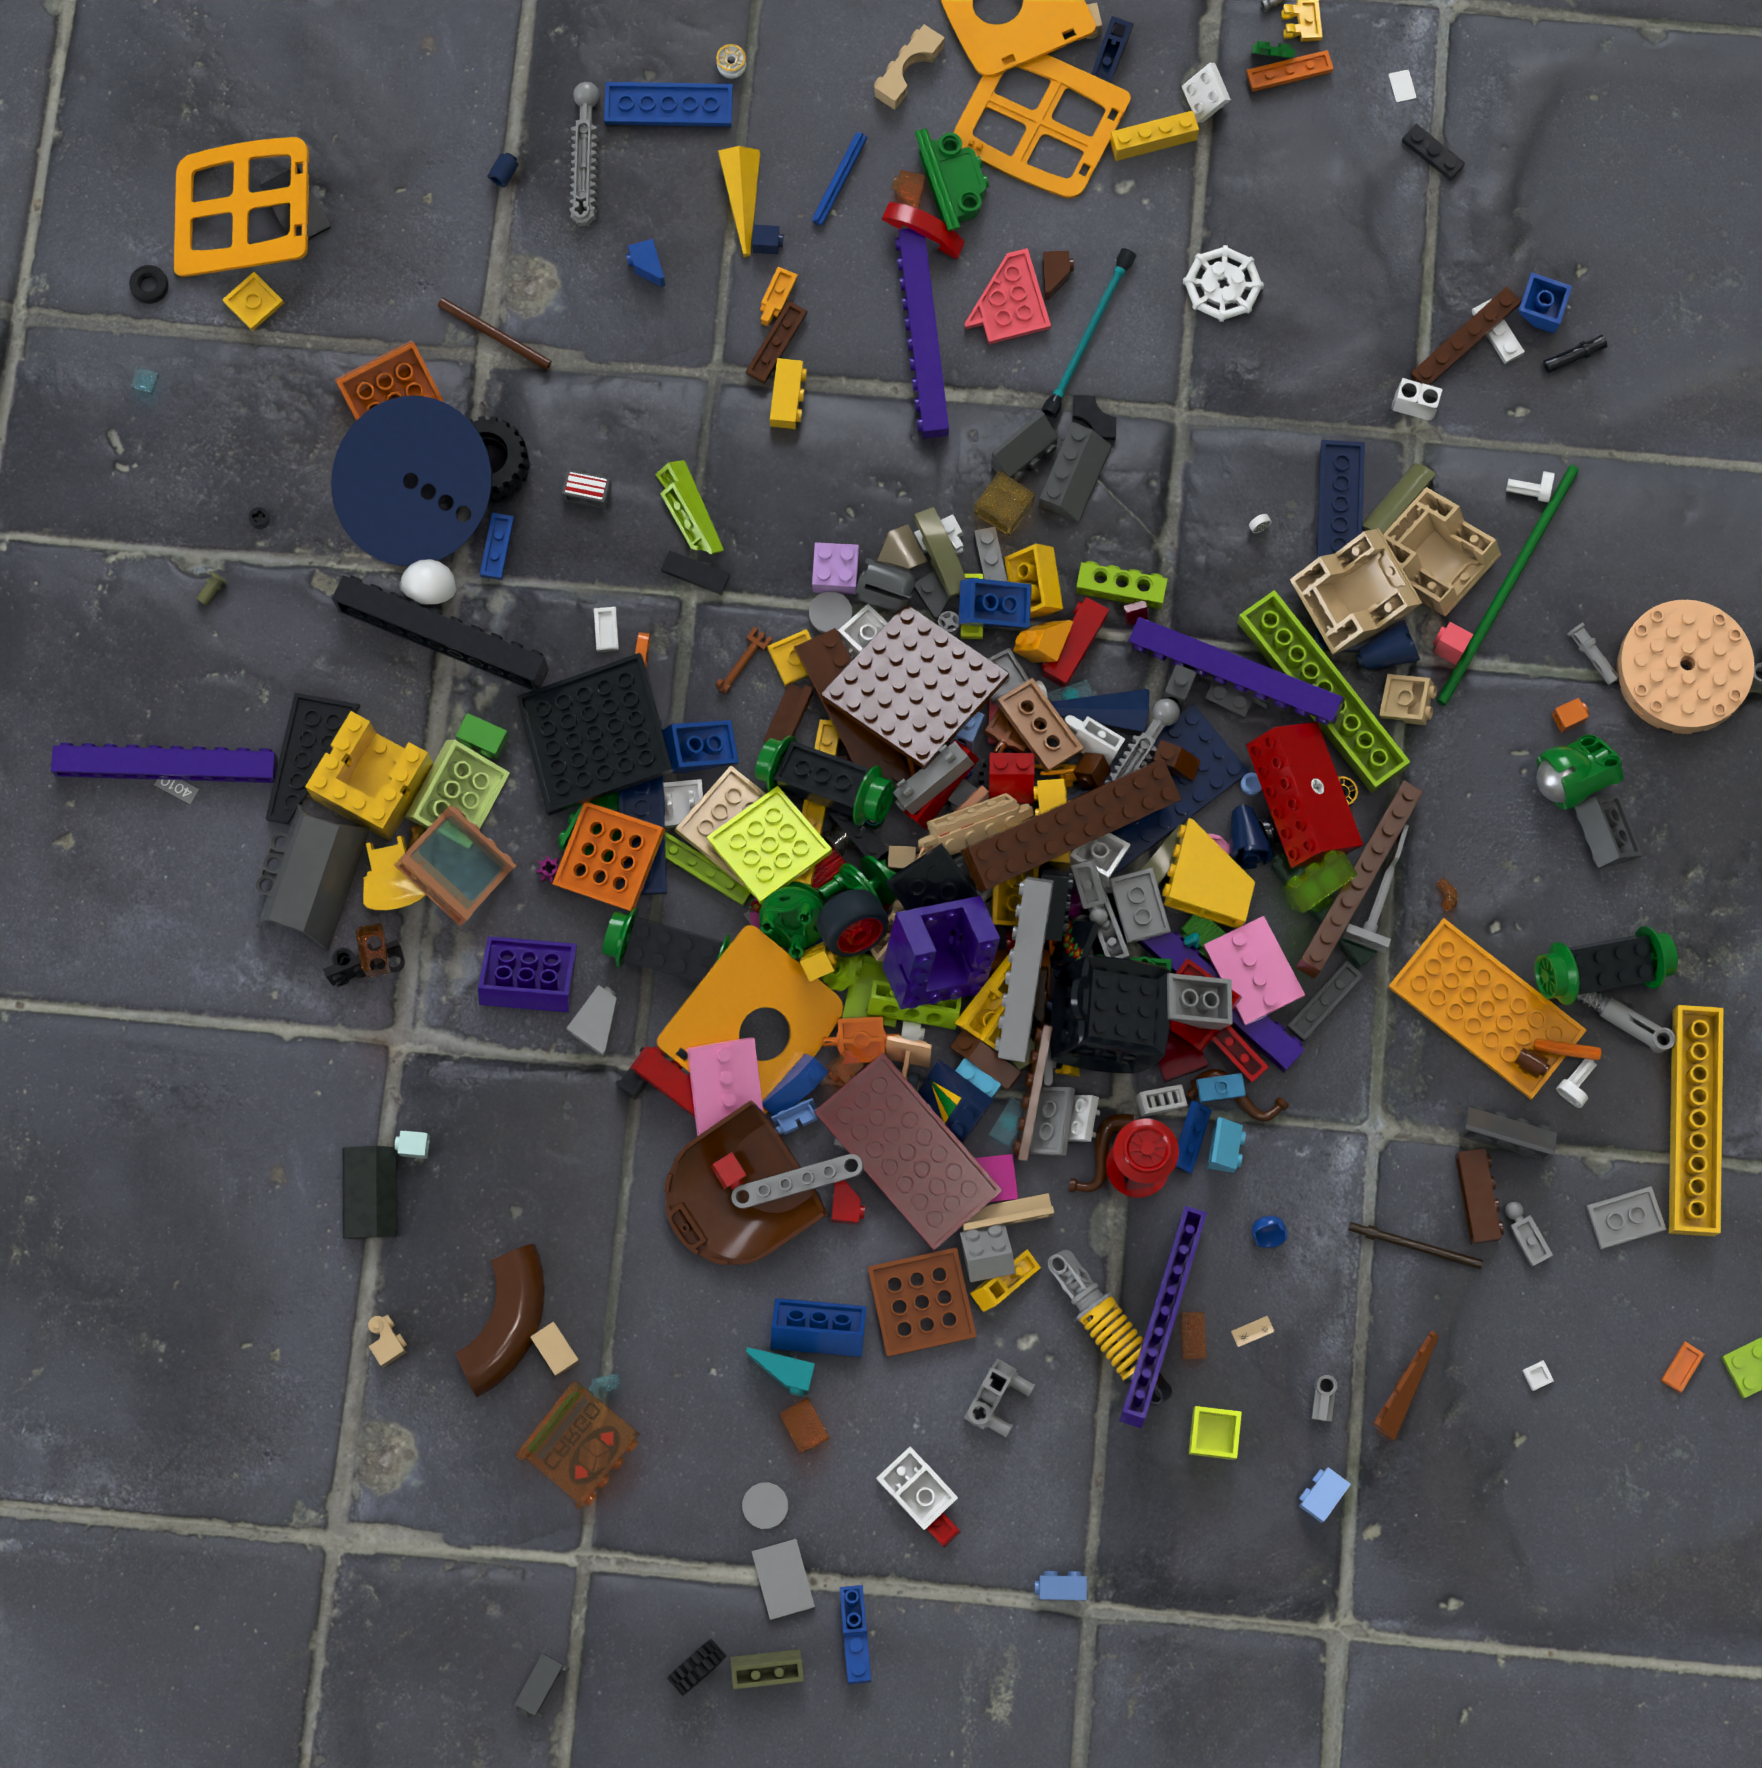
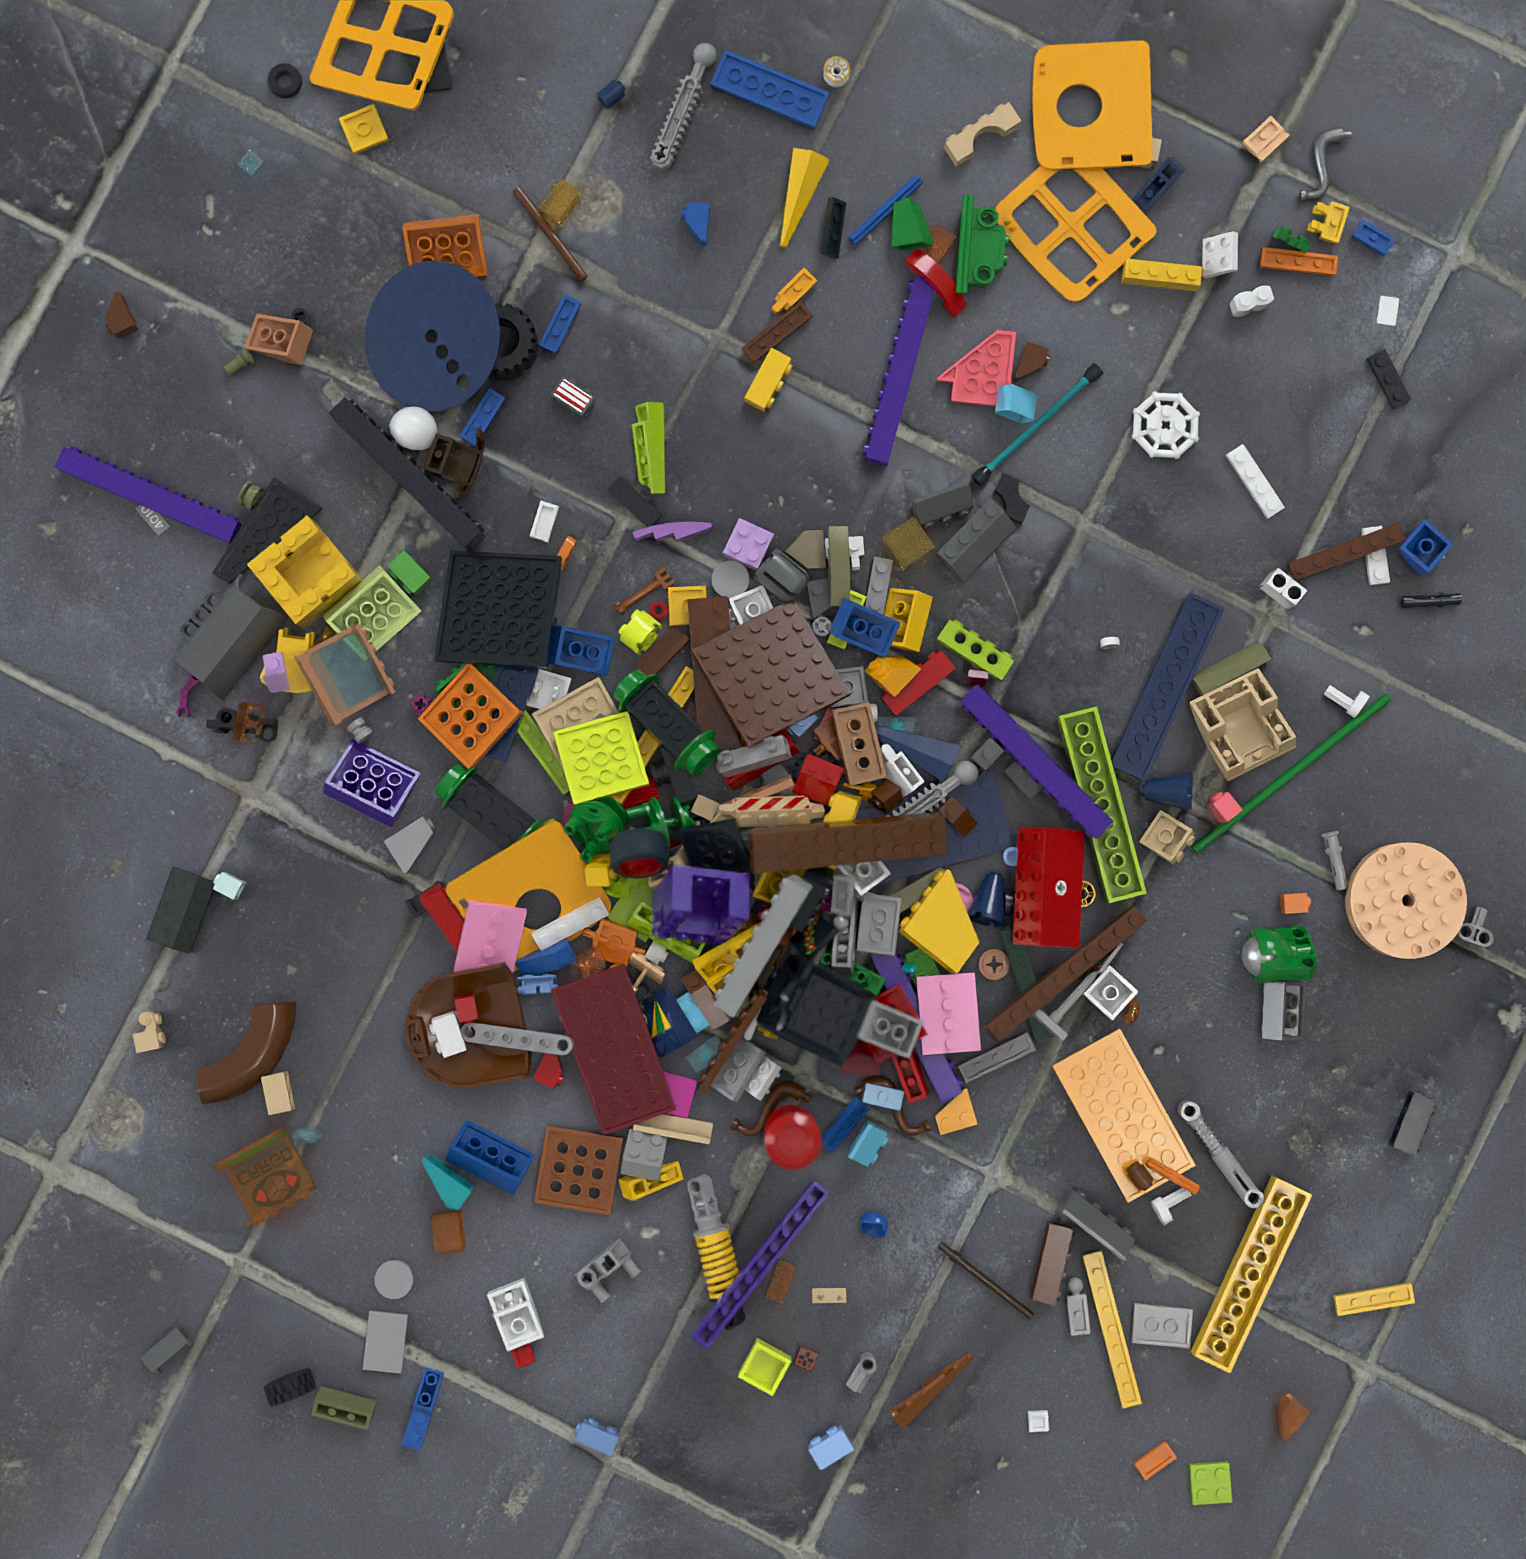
camera: 25 degrees right, 10 degrees up
dark blue brick [752,224,784,255] -> none
tan tile [927,793,1018,836] -> none
white slope [1136,1084,1188,1117] -> none
clear neon green slope [1282,850,1358,913] -> none
tan slope [1290,528,1422,654] -> none
brick [1534,926,1678,1005] -> none
none -> reddish brown slope [105,291,139,339]
none -> magenta piece [176,674,201,718]
none -> olive wheel [237,480,264,511]
none -> nougat slope [245,314,313,365]
none -> lavender slope [262,652,290,693]
none -> light grey wheel [346,717,373,744]
none -> dark brown piece [423,427,485,500]
none -> white brick [429,1011,466,1058]
none -> white plate [532,897,609,951]
none -> clear yellow brick [539,178,581,227]
none -> blue plate [539,294,581,355]
none -> neon yellow brick [618,609,662,655]
none -> medium lavender slope [633,522,713,543]
none -> red plate [649,601,668,620]
none -> tile [794,1345,819,1371]
none -> black plate [820,197,846,259]
none -> green slope [891,198,934,252]
none -> light orange wing [935,1088,977,1135]
none -> nougat gear [978,949,1009,980]
none -> medium azure piece [995,384,1038,423]
none -> yellow plate [1082,1250,1142,1408]
none -> white brick [1083,965,1139,1020]
none -> white plate [1226,444,1285,519]
none -> white brick [1229,286,1274,317]
none -> blue plate [1352,220,1395,257]

